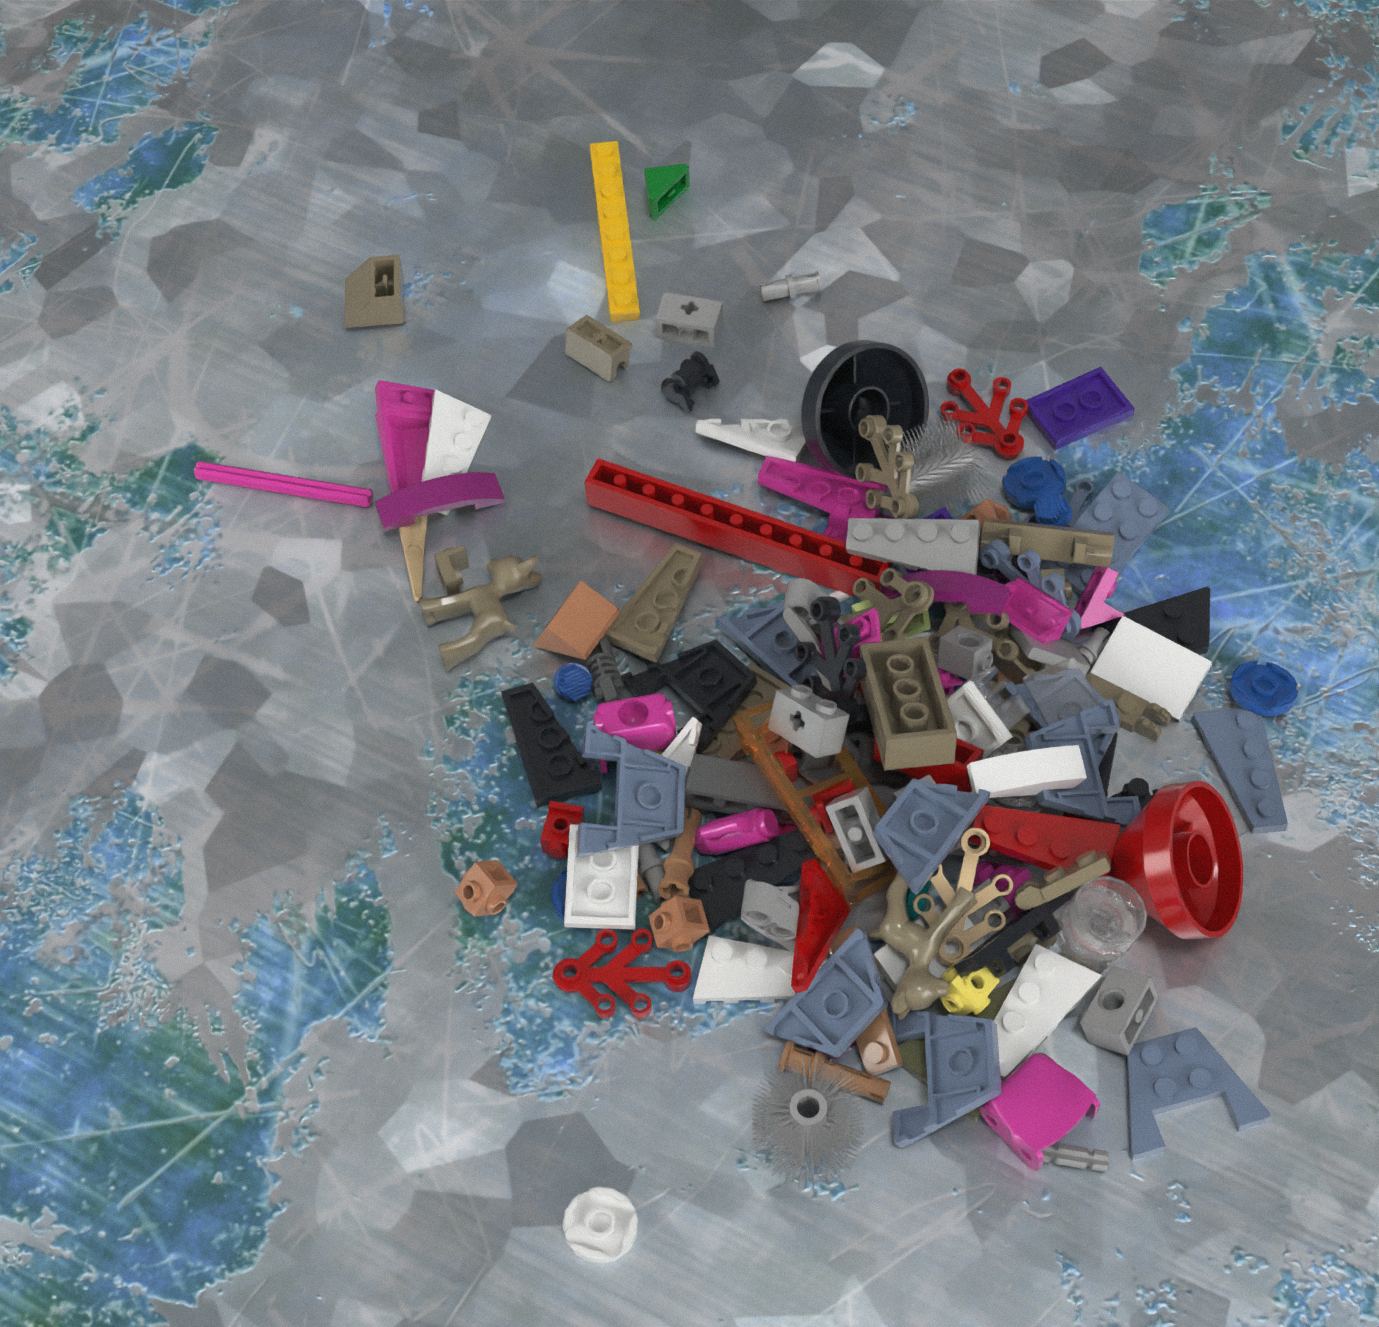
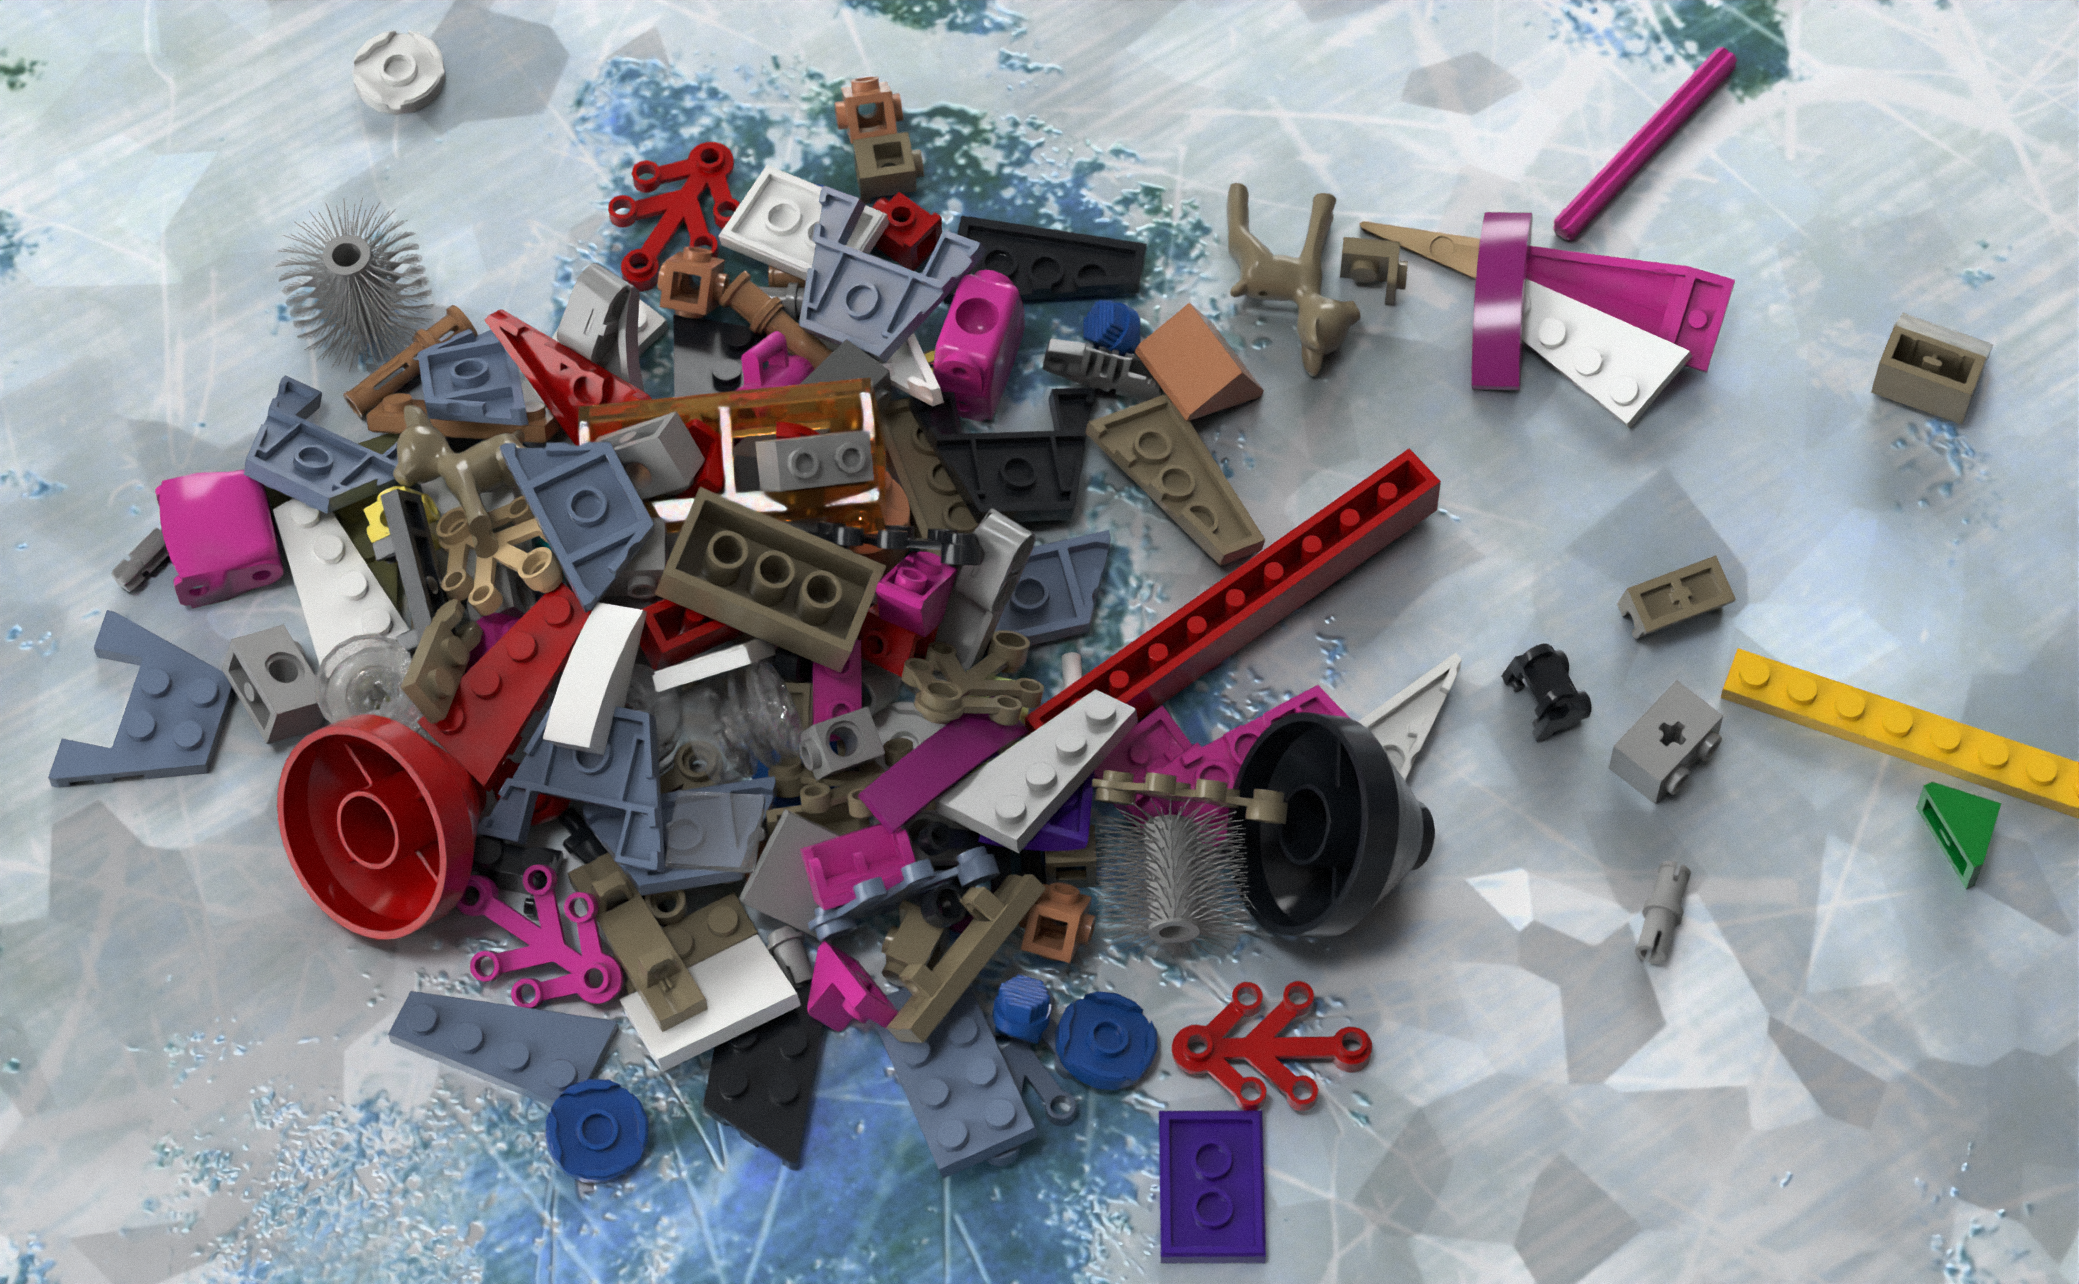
camera: 115 degrees right, 5 degrees up
none -> dark pink plant [456,865,623,1009]
none -> dark tan hinge [568,853,708,1032]
none -> dark tan brick [853,132,924,204]

